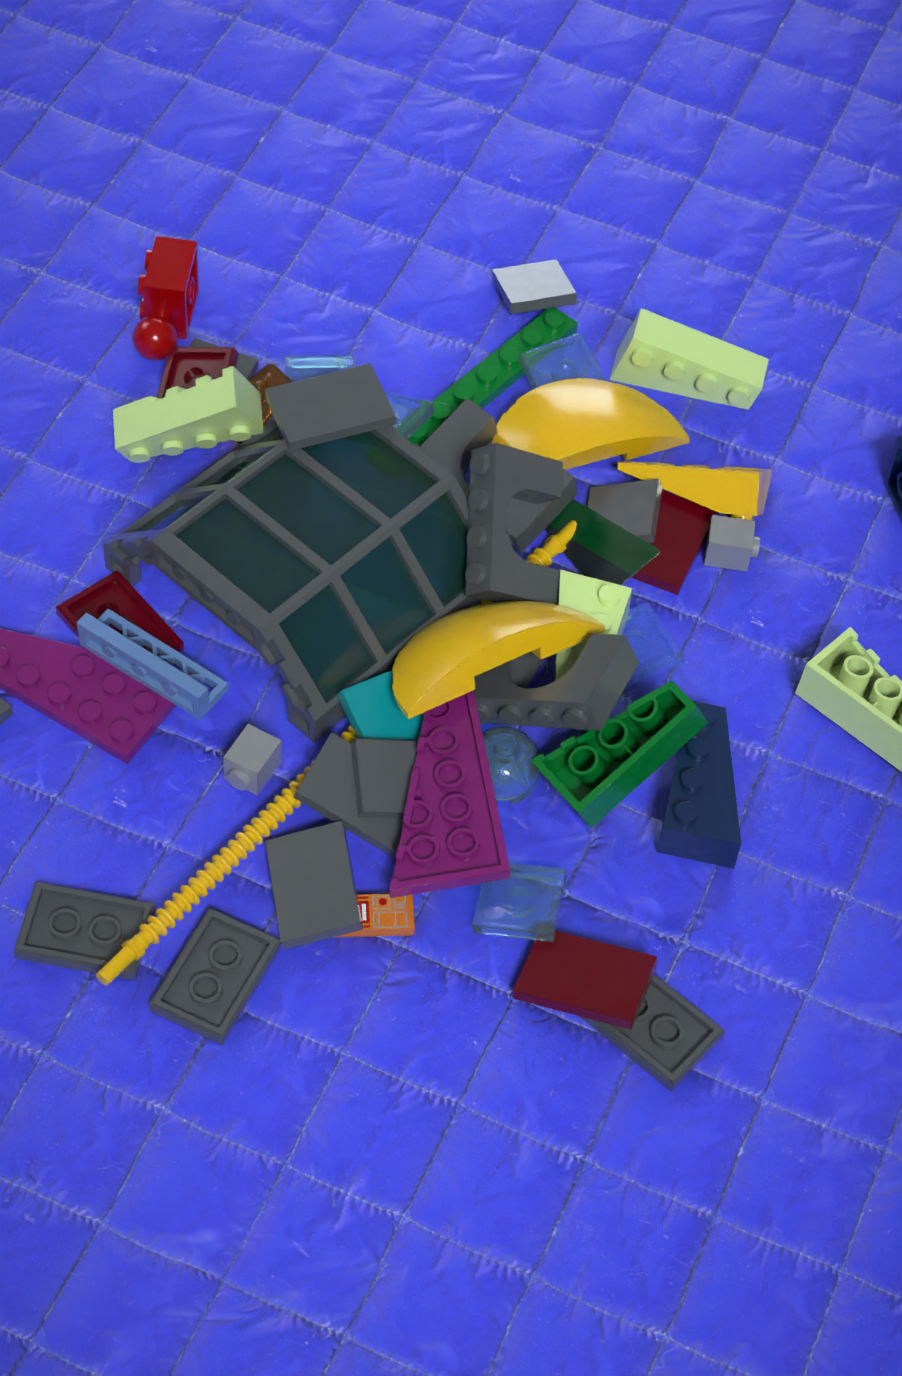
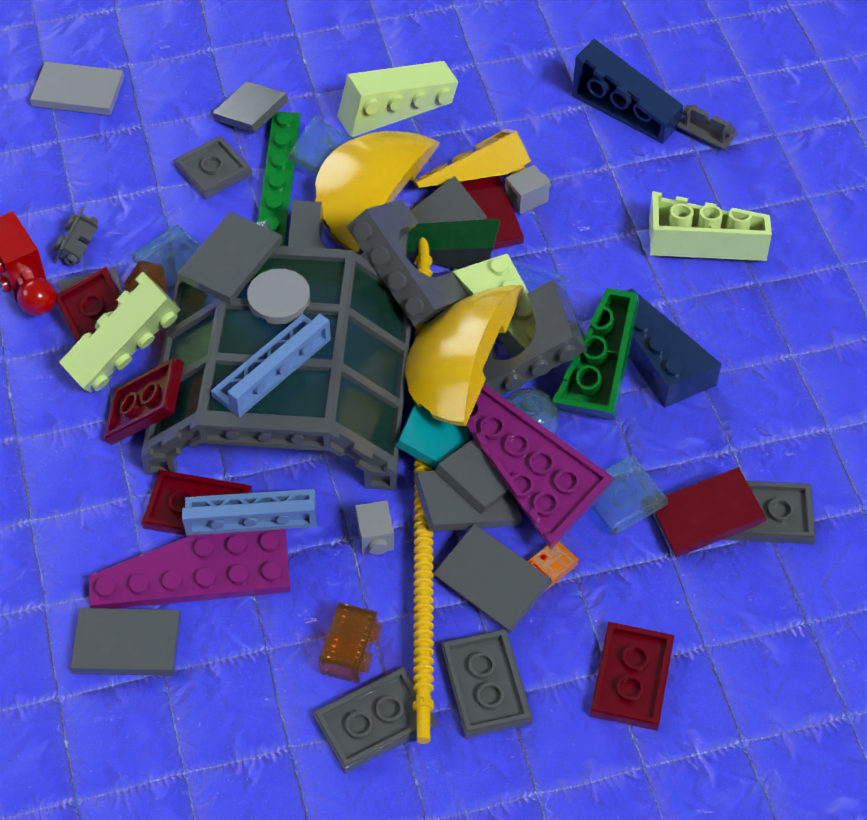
camera: 35 degrees left, 0 degrees up
none -> light grey tile [30,62,124,115]
none -> dark grey hinge [53,206,98,266]
none -> dark red tile [104,357,184,445]
none -> dark grey tile [174,135,252,200]
none -> medium blue fence [211,314,331,418]
none -> light grey tile [247,269,310,324]
none -> clear orange brick [319,602,383,684]
none -> dark red tile [590,621,675,731]

